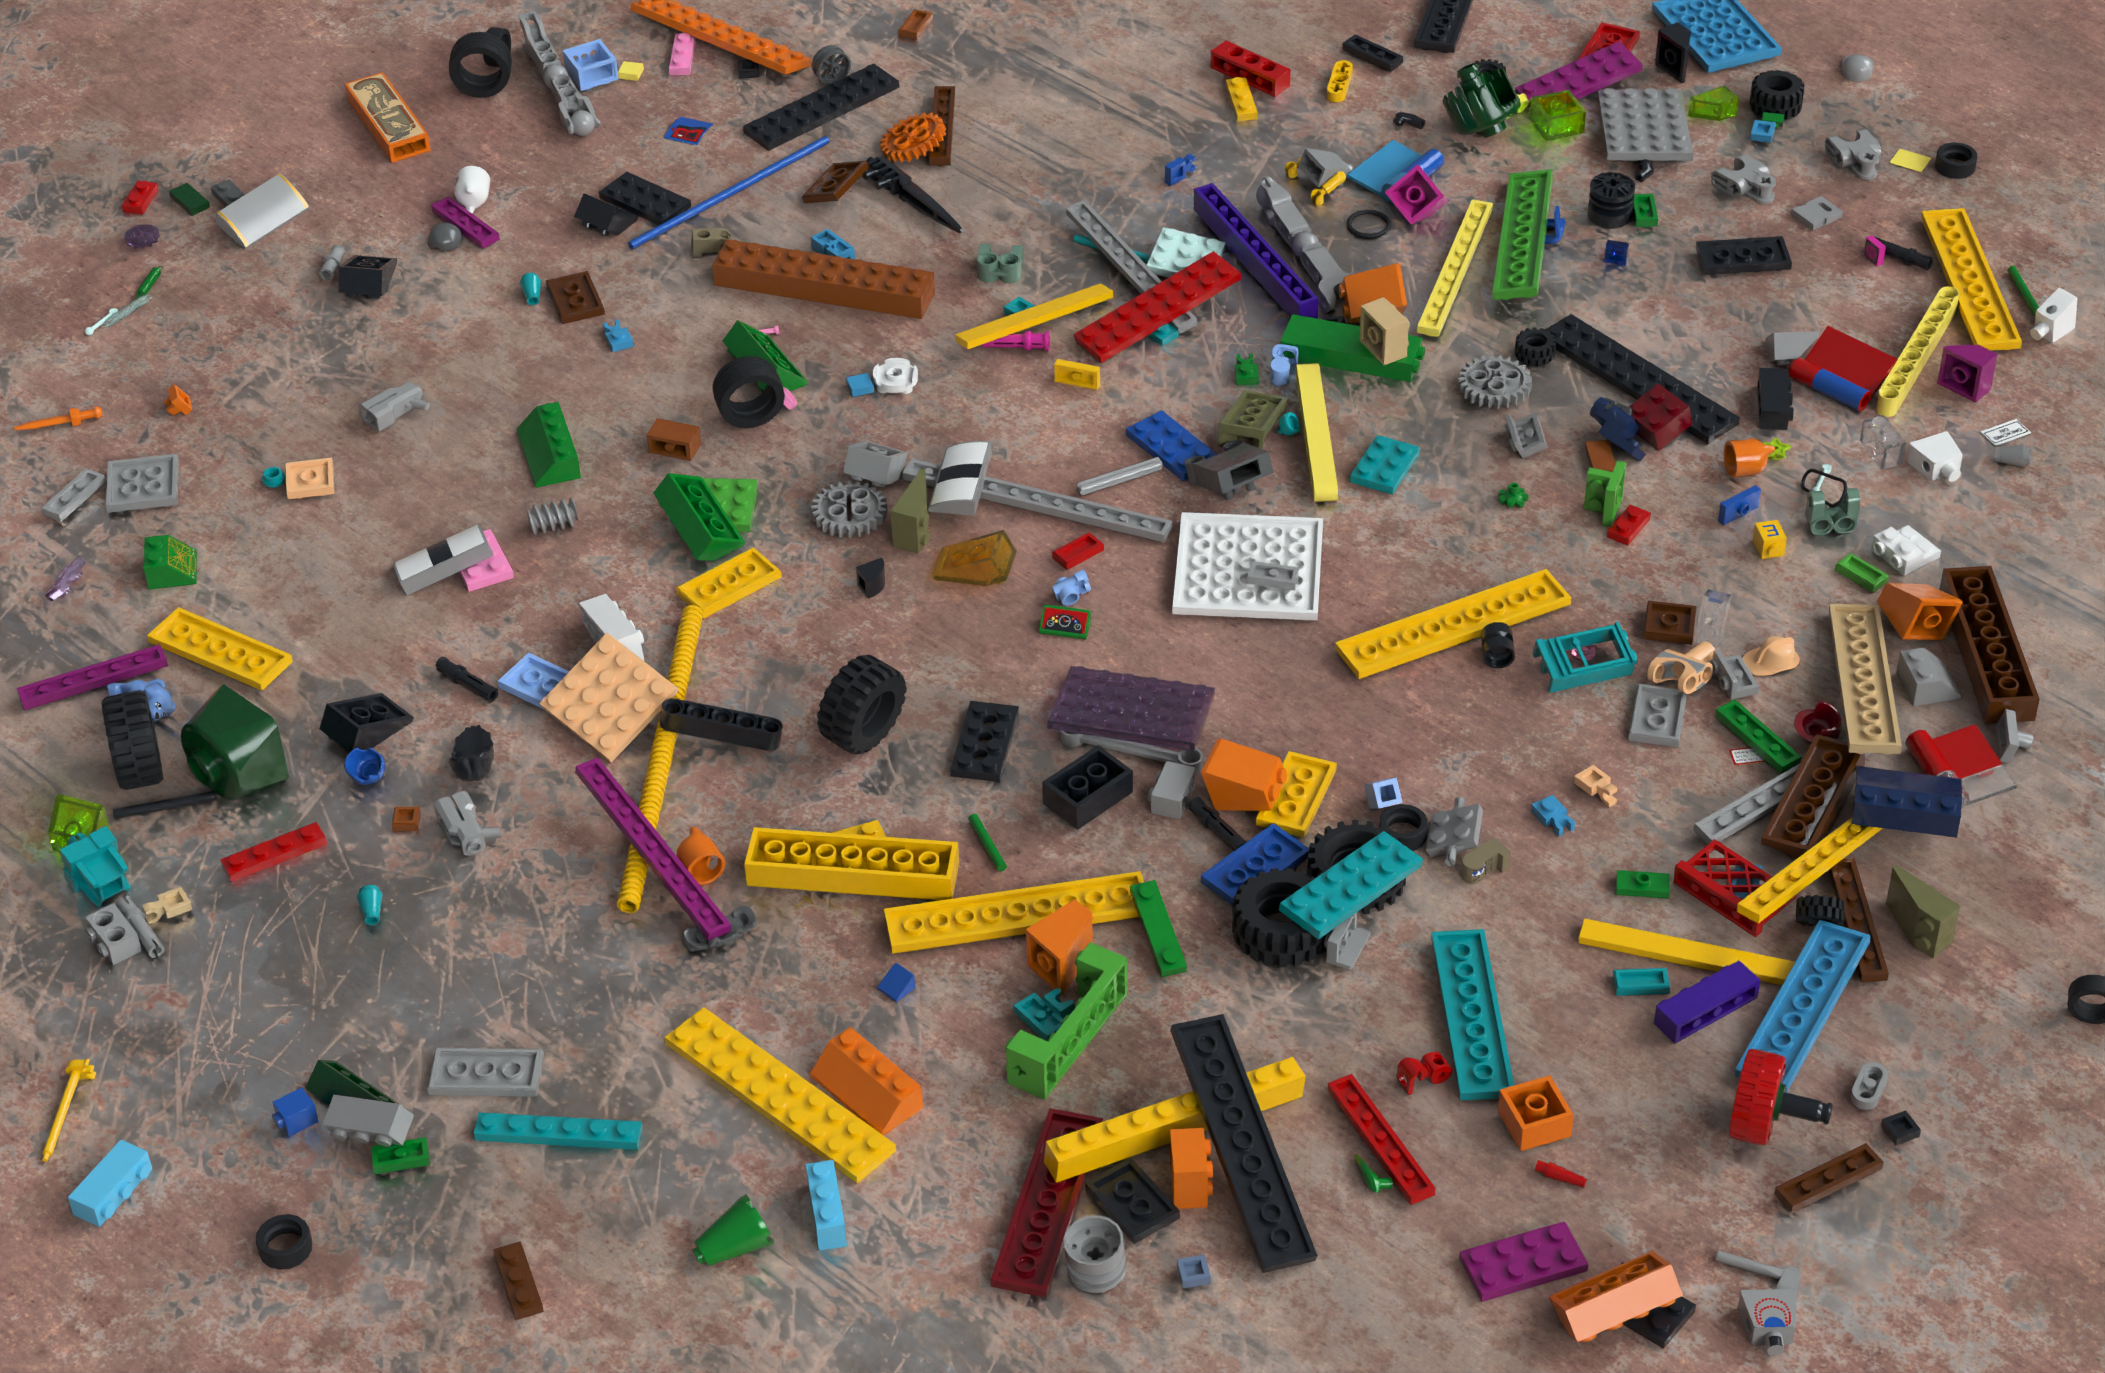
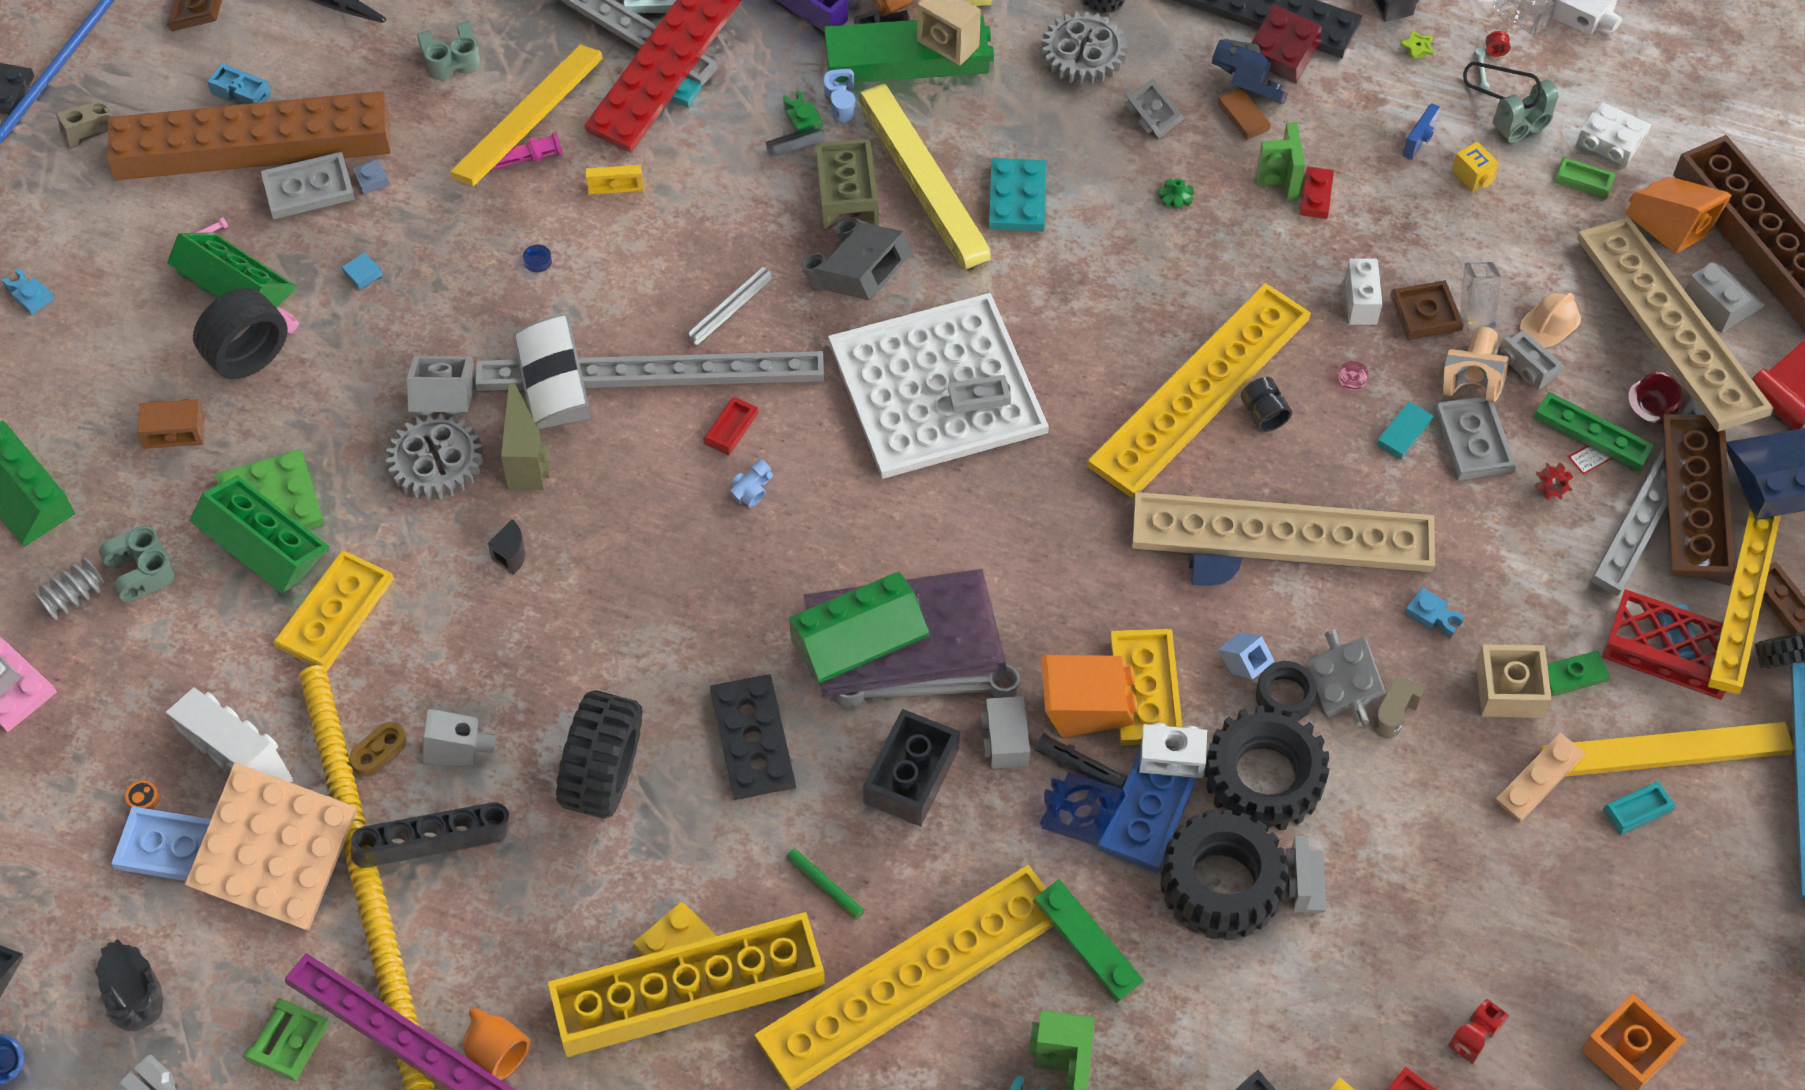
camera: 25 degrees left, 15 degrees up
black pin [435,657,498,702] -> none
white plate [873,358,918,394] -> none
clear yellow slope [932,530,1017,586] -> none
teal plate [1004,297,1035,316] -> none
orange slope [1026,899,1093,995] -> none
slope [1039,605,1091,639] -> none
blue plate [1126,410,1218,481] -> none
teal tile [1276,412,1300,436] -> none
teal plate [1279,831,1423,940] -> none
teal plate [1431,929,1514,1101] -> none
teal door [1532,621,1637,693] -> none
light nougat plate [1574,765,1617,807] -> none
dark purple brick [1654,961,1760,1044] -> none
orange piece [1723,438,1775,478] -> none
none -> sand green piece [99,526,175,602]
none -> tile [125,780,160,810]
none -> bright green plate [242,998,330,1082]
none -> light grey plate [261,152,355,219]
none -> pearl gold plate [349,722,407,776]
none -> sand blue plate [352,159,389,194]
none -> light grey torso [423,709,496,766]
none -> clear blue tile [523,244,552,273]
none -> black tile [765,126,825,156]
none -> slope [789,571,929,683]
none -> clear blue piece [1039,773,1126,846]
none -> tan plate [1132,492,1435,572]
none -> white brick [1139,723,1207,778]
none -> dark blue brick [1189,553,1242,586]
none -> white brick [1344,259,1382,325]
none -> teal tile [1376,401,1434,460]
none -> tan brick [1476,644,1552,718]
none -> red bush [1485,31,1511,57]
none -> light nougat plate [1496,732,1585,823]
none -> red gear [1535,463,1574,500]

